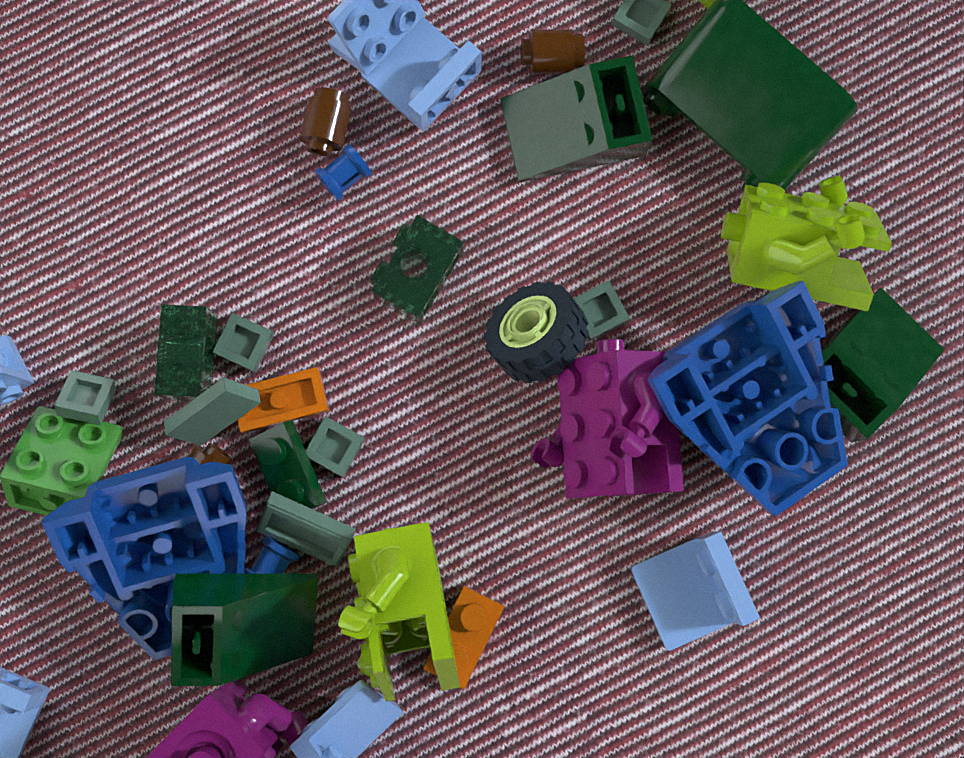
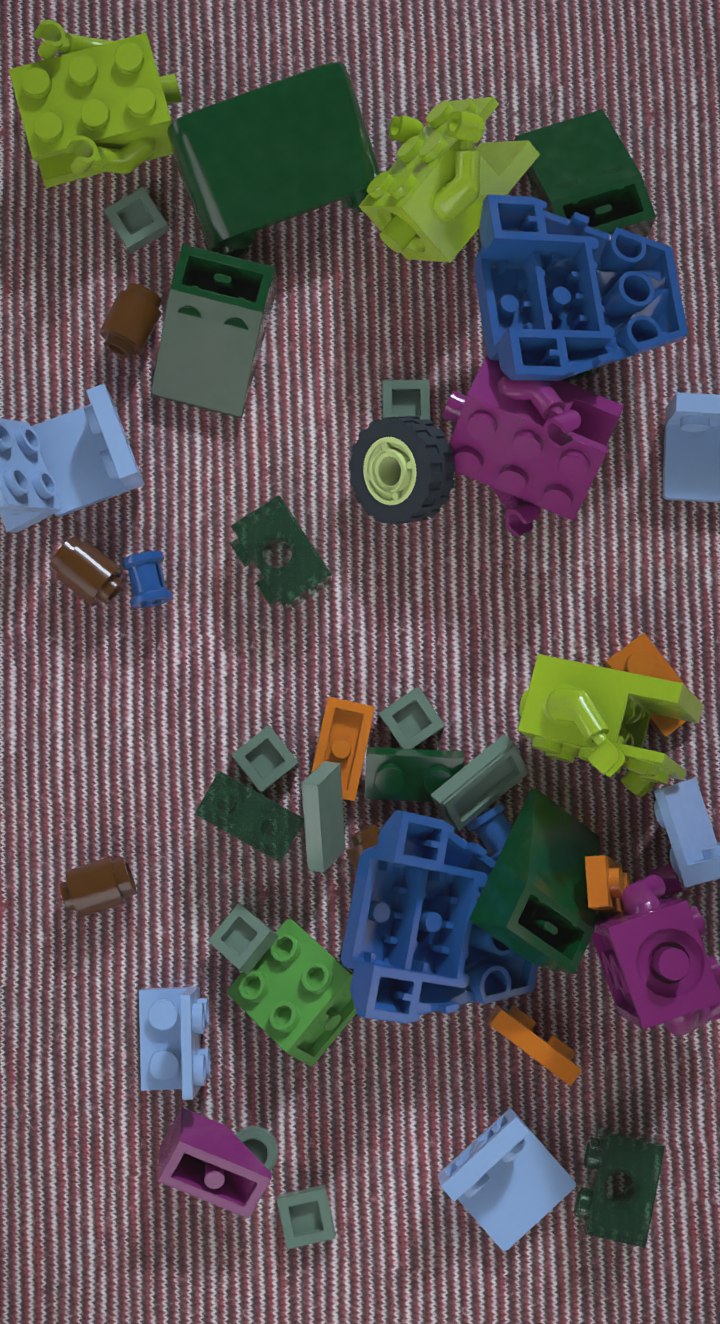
camera: 65 degrees left, 0 degrees up
none -> reddish brown brick [60,856,137,918]
none -> orange plate [486,1005,582,1086]
none -> orange plate [585,855,632,915]

